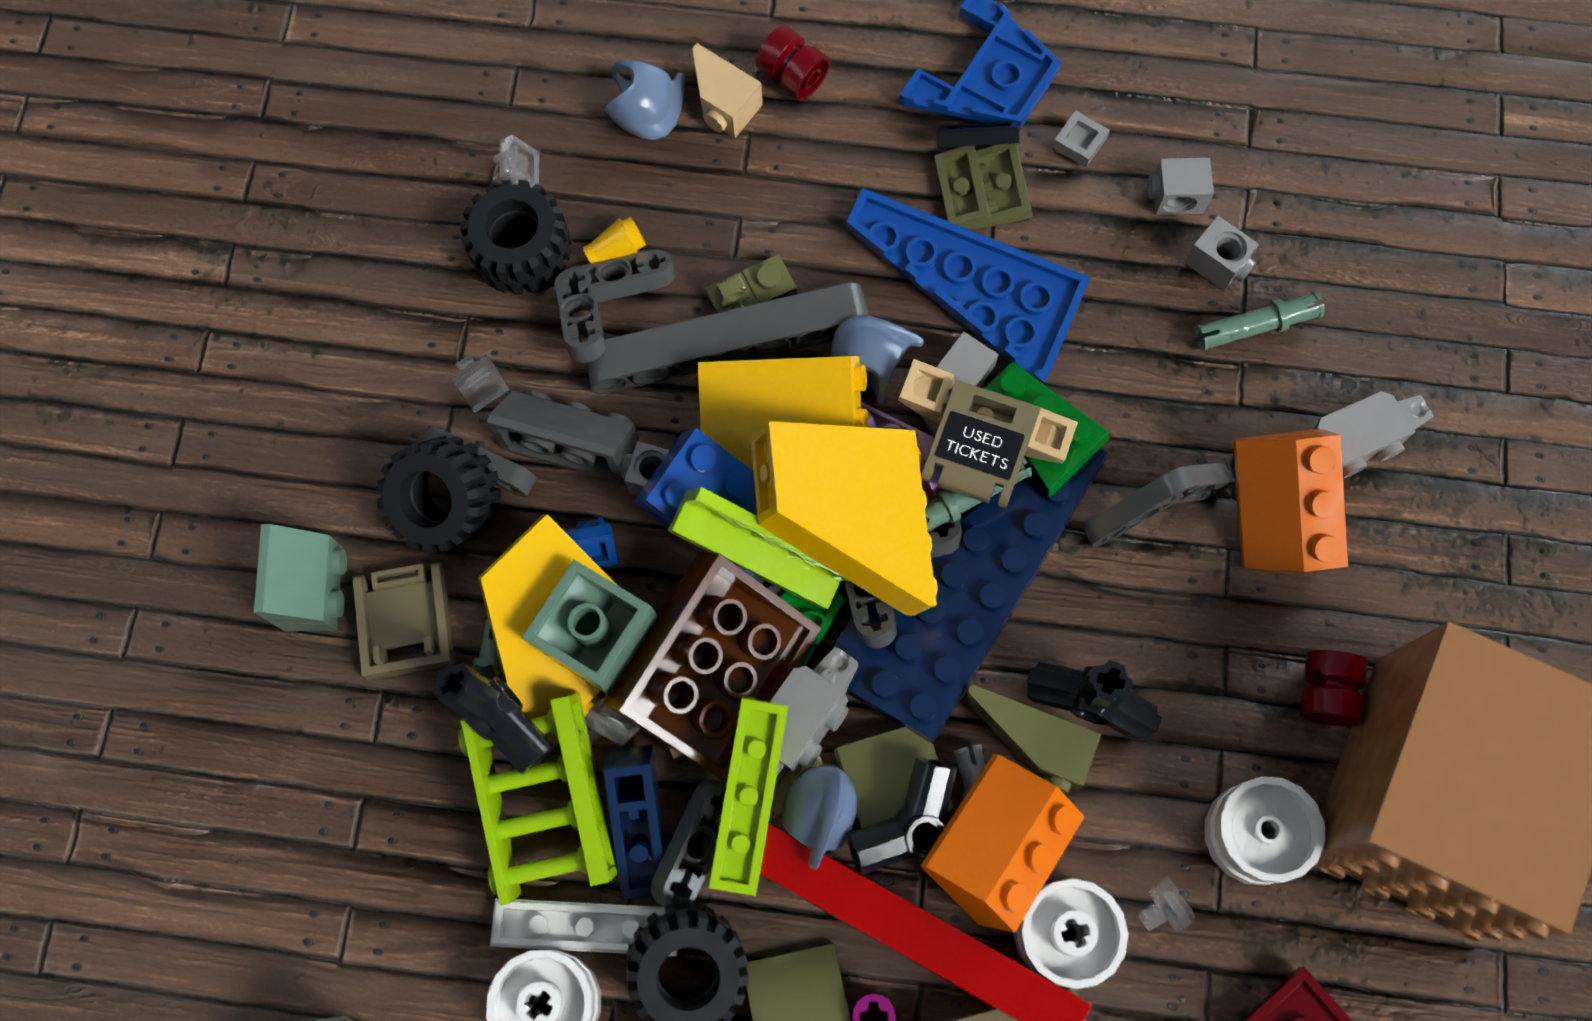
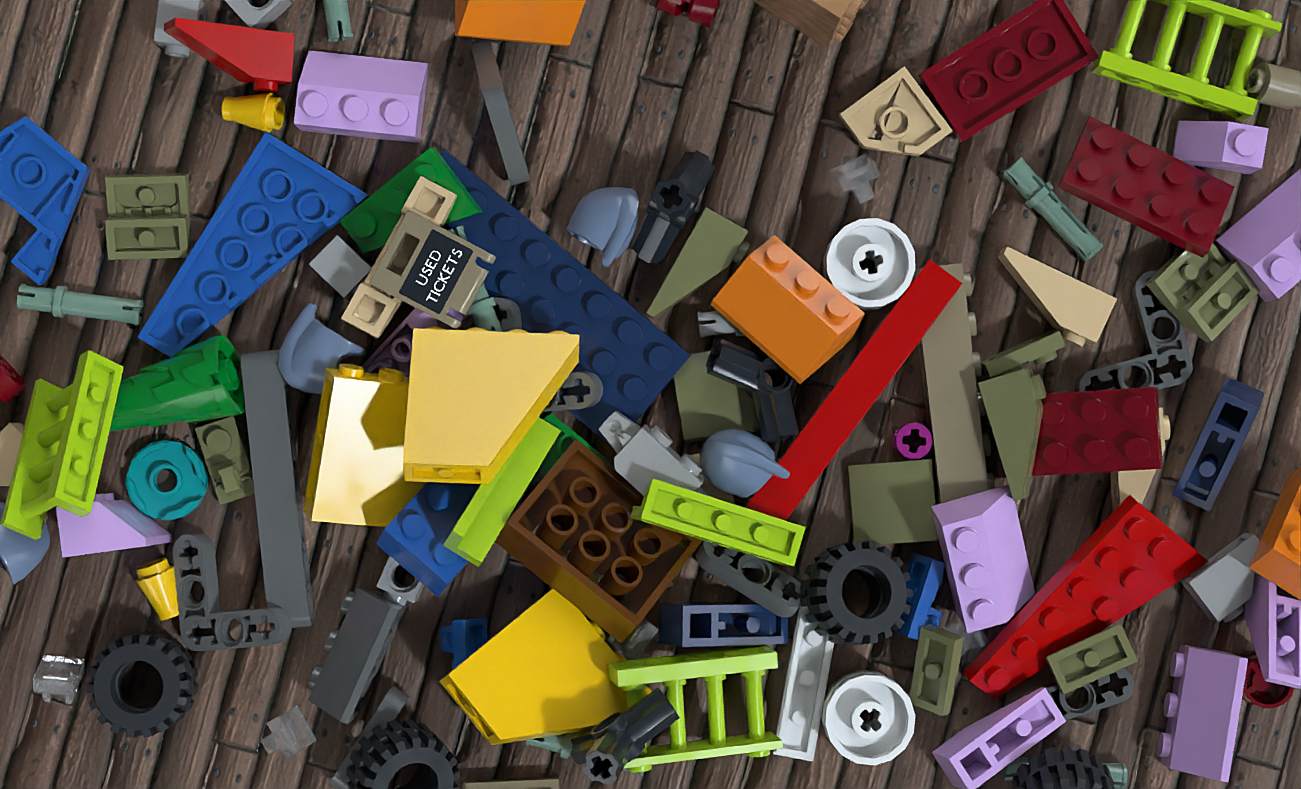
camera: 85 degrees left, 15 degrees up
sand green slope [522,560,659,695] -> none
black tile [937,121,1020,147] -> none
light grey plate [1052,110,1110,168] -> none
white wheel [1205,776,1325,885] -> none
none -> lime fence [0,350,124,540]
none -> sand green pin [17,284,144,326]
none -> lavender slope [56,493,172,558]
none -> green cone [110,335,246,431]
none -> teal tile [126,440,209,521]
none -> red slope [164,17,295,92]
none -> yellow cone [222,93,285,133]
none -> lavender slope [294,51,429,143]
none -> sand blue piece [566,187,639,267]
none -> tan plate [839,66,952,157]

